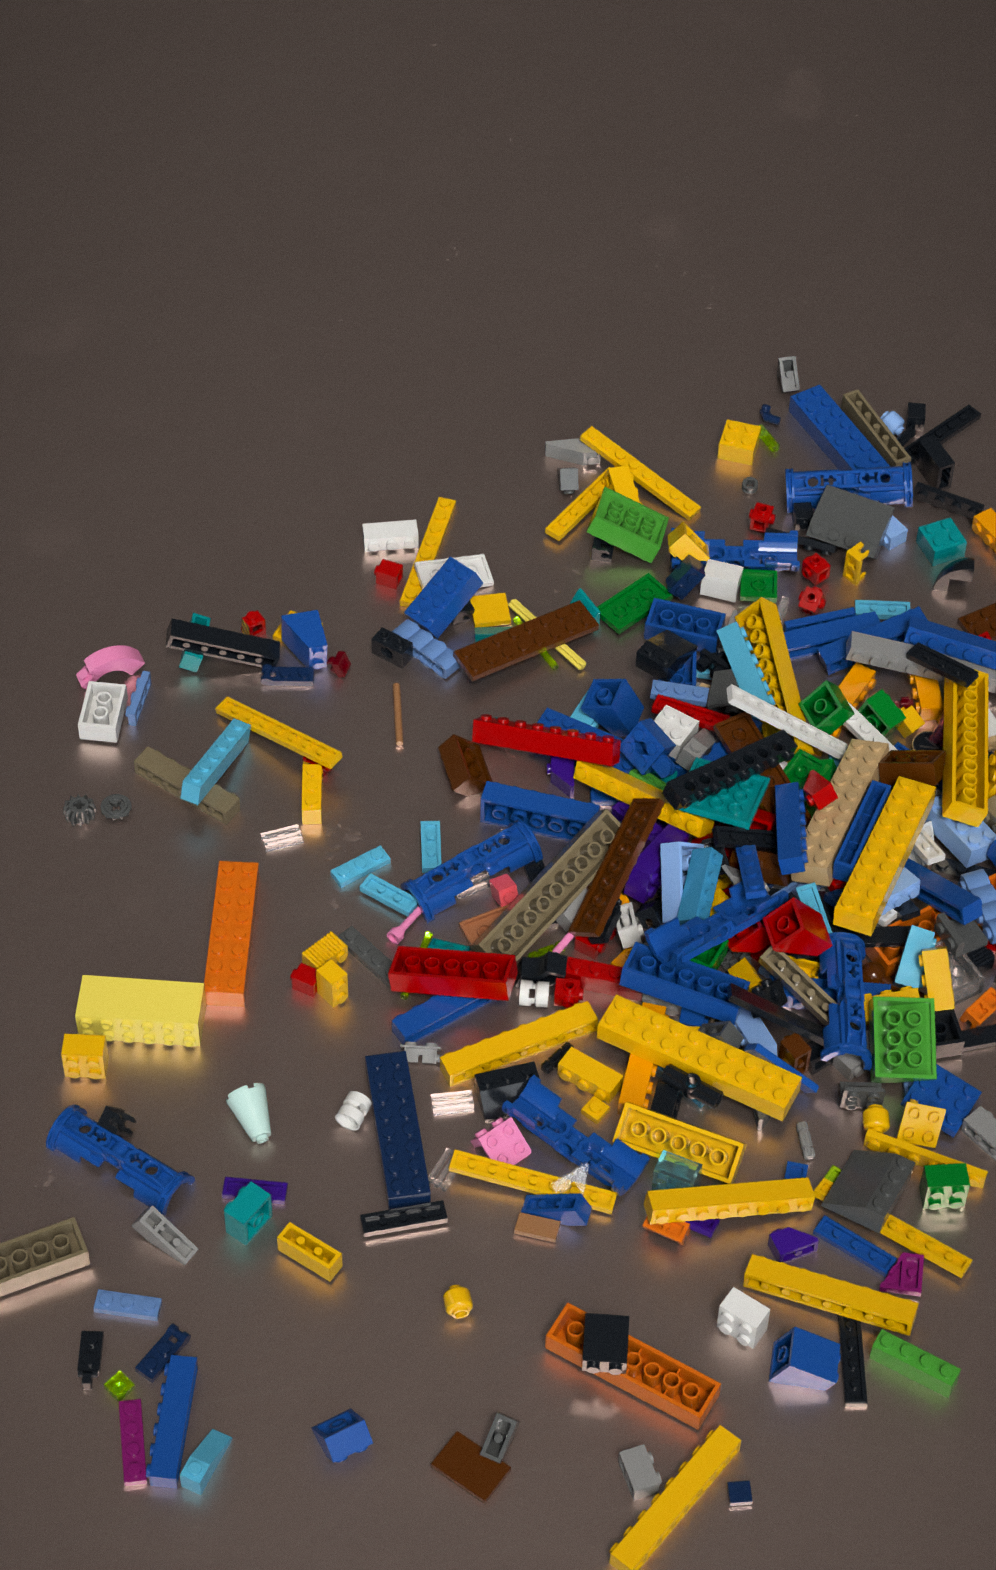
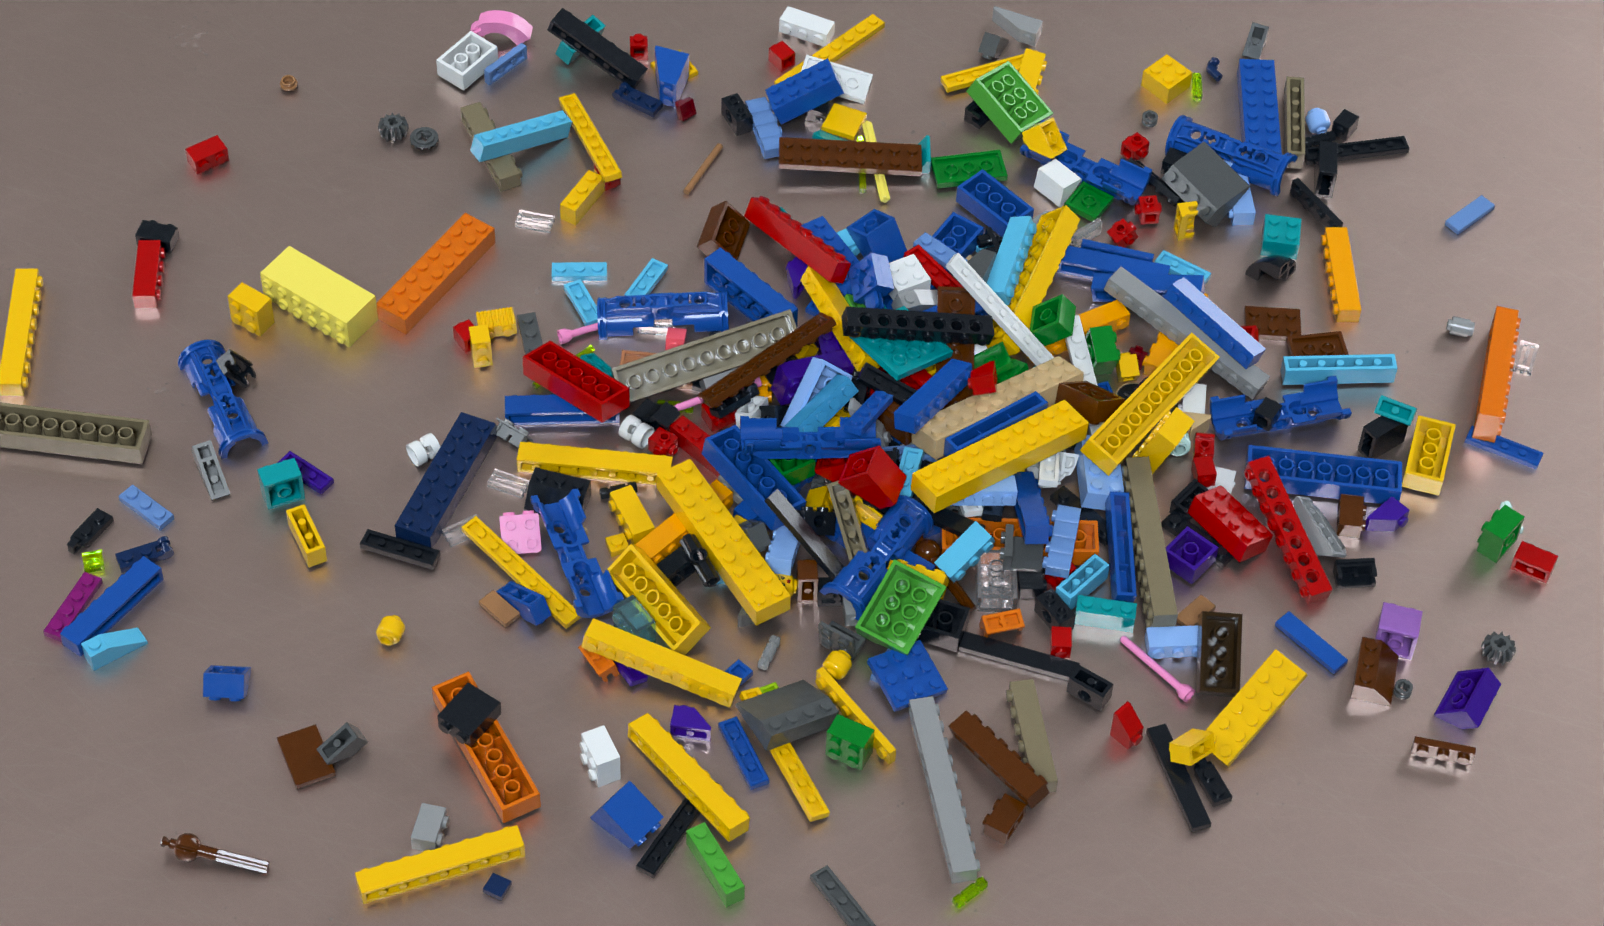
camera: 30 degrees right, 0 degrees up
light aqua cone [226,1083,271,1144] -> none
clear slope [550,1161,589,1195] -> none
yellow plate [580,426,701,521] -> none
black slope [635,630,698,682] -> none
dark blue brick [666,555,706,600] -> none
blue tile [744,1043,819,1093] -> none
magenta wing [879,1252,924,1297] -> none
yellow hinge [896,1099,946,1148] -> none
black plate [906,642,979,688] -> none
yellow brick [919,946,955,1011] -> none

